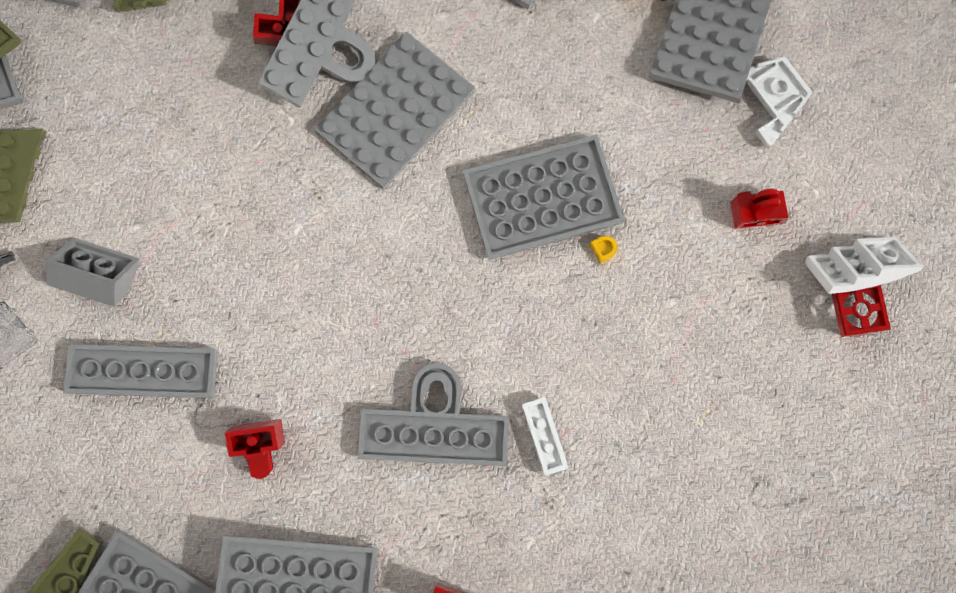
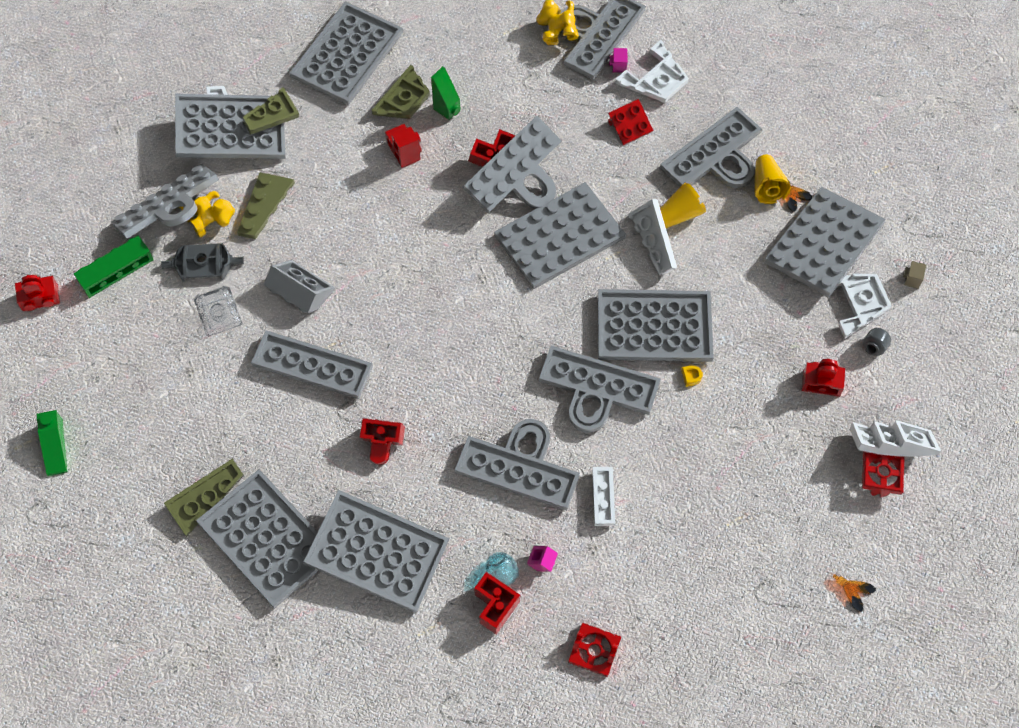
camera: 20 degrees right, 15 degrees down
none -> red brick [385,124,422,168]
none -> clear light blue hair [485,552,519,586]
none -> dark pink plate [527,546,558,572]
none -> light grey plate [539,346,661,433]
none -> white wing [628,199,677,275]
none -> yellow cone [660,182,706,228]
none -> clear orange piece [833,574,876,612]
none -> dark grey head [863,328,892,356]
none -> dark tan plate [902,261,927,289]

